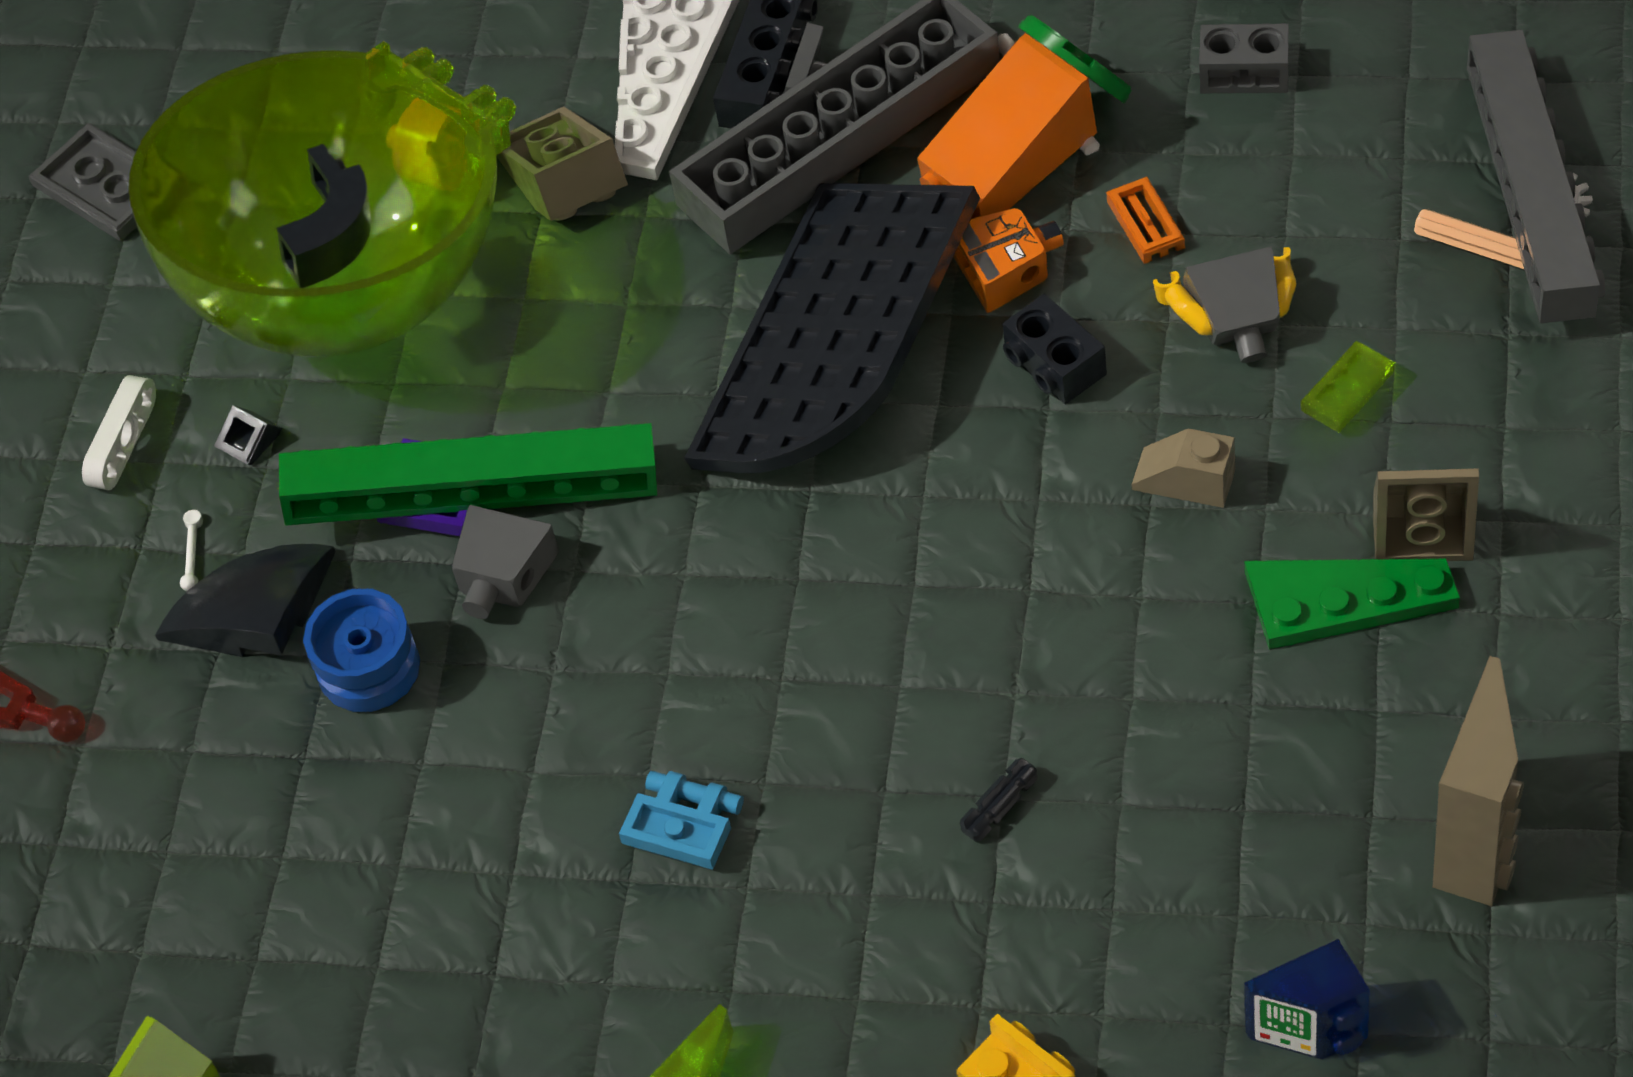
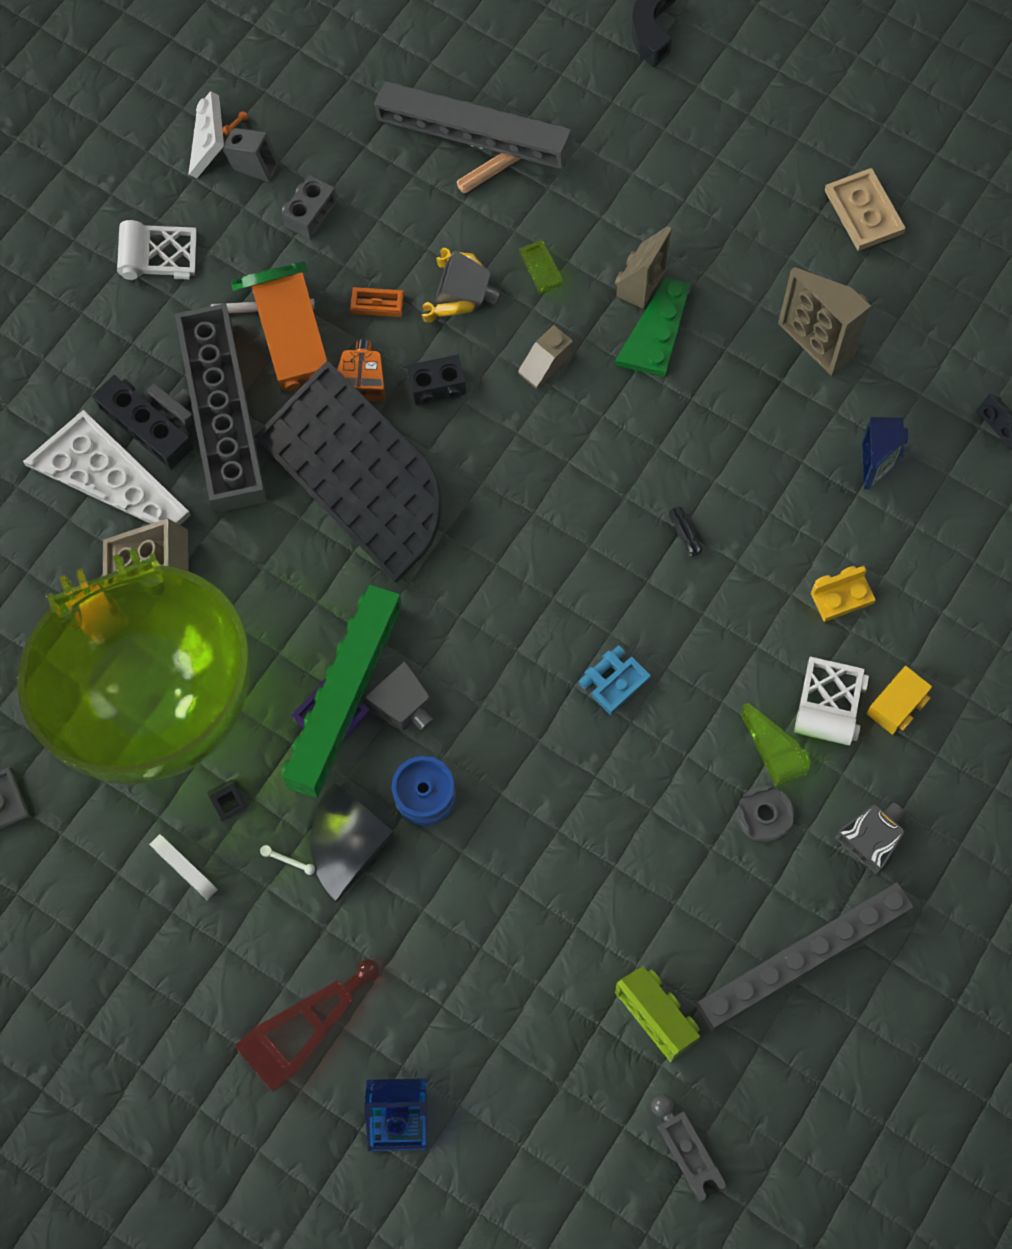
camera: 70 degrees left, 15 degrees up
black arch [277,144,372,289] -> none

